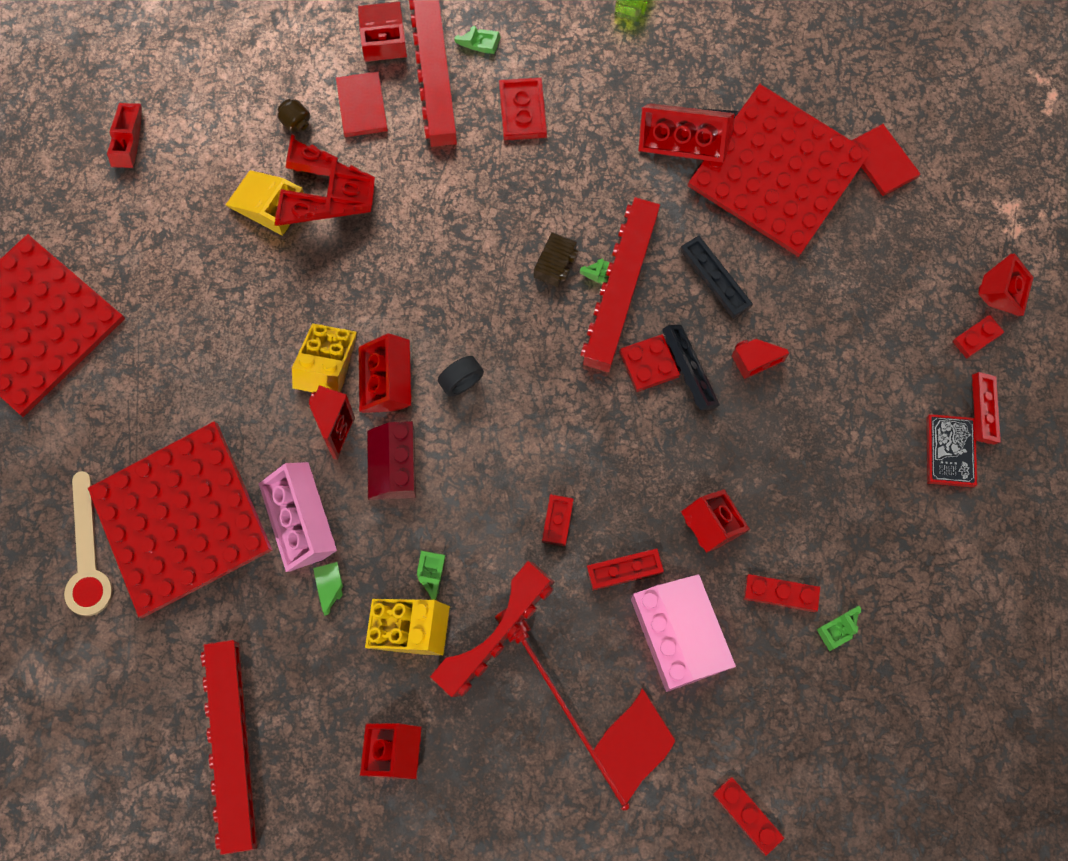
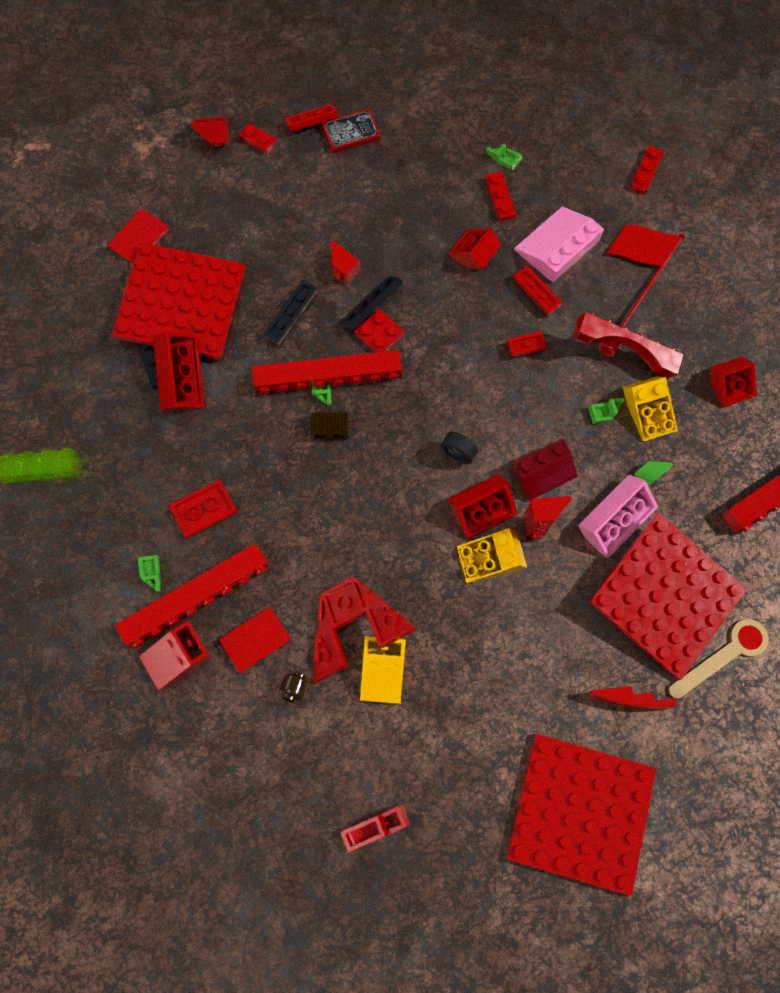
camera: 115 degrees left, 0 degrees up
none -> red slope [588,686,676,710]

